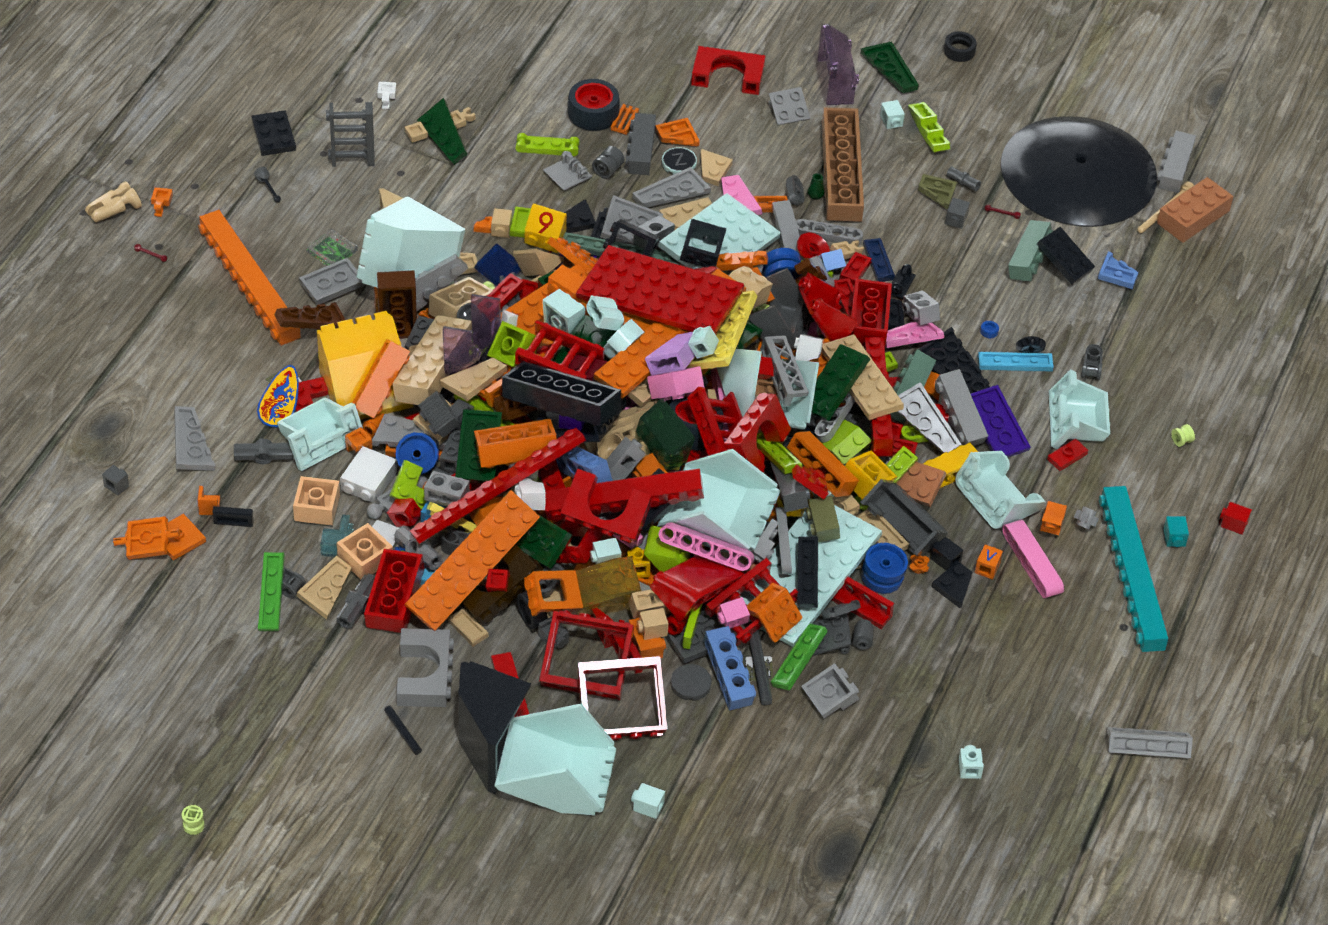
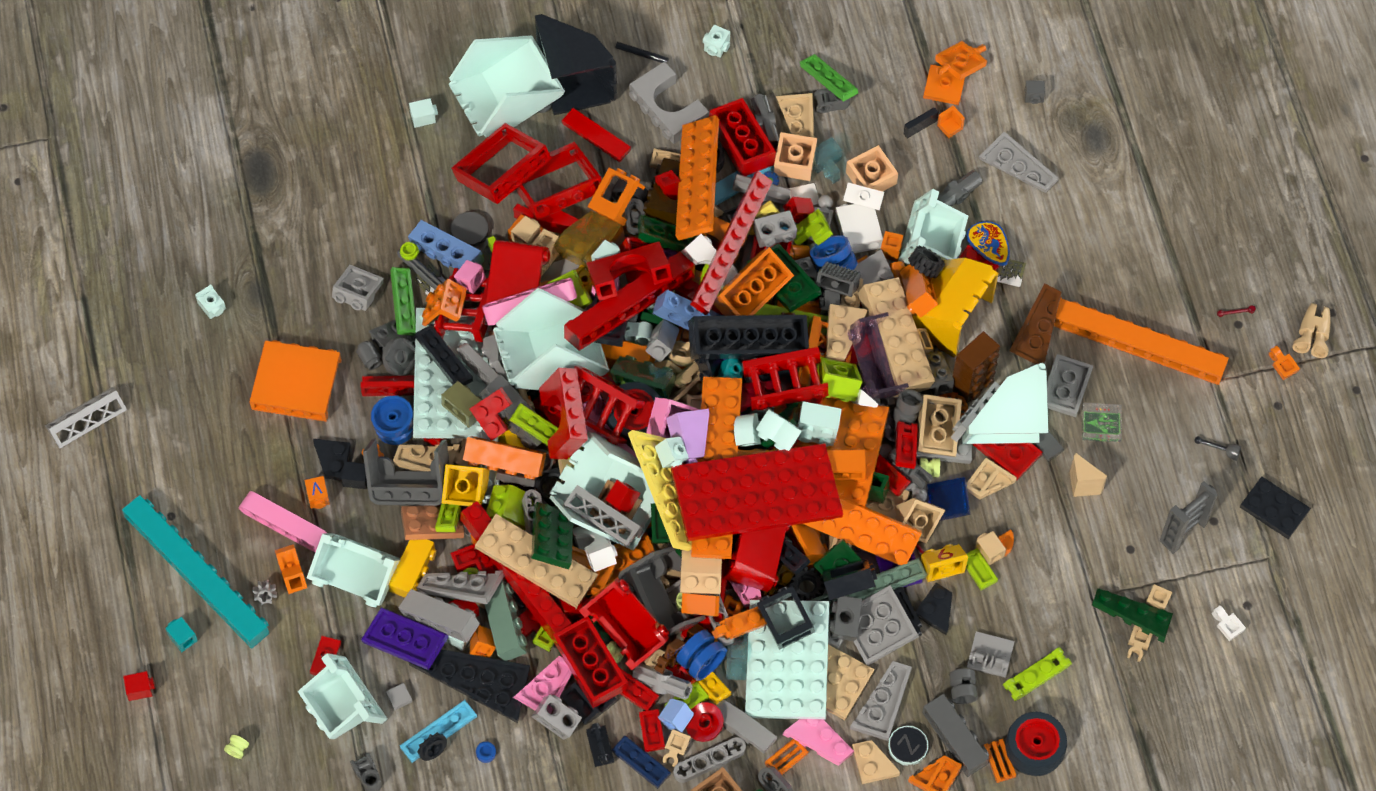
camera: 145 degrees right, 15 degrees up
none -> orange panel [249,340,342,422]
none -> light grey tile [386,683,413,711]
none -> lime plate [400,242,419,260]
none -> light aqua brick [703,25,730,58]
none -> white plate [843,183,885,210]
none -> black tyre [908,245,945,279]

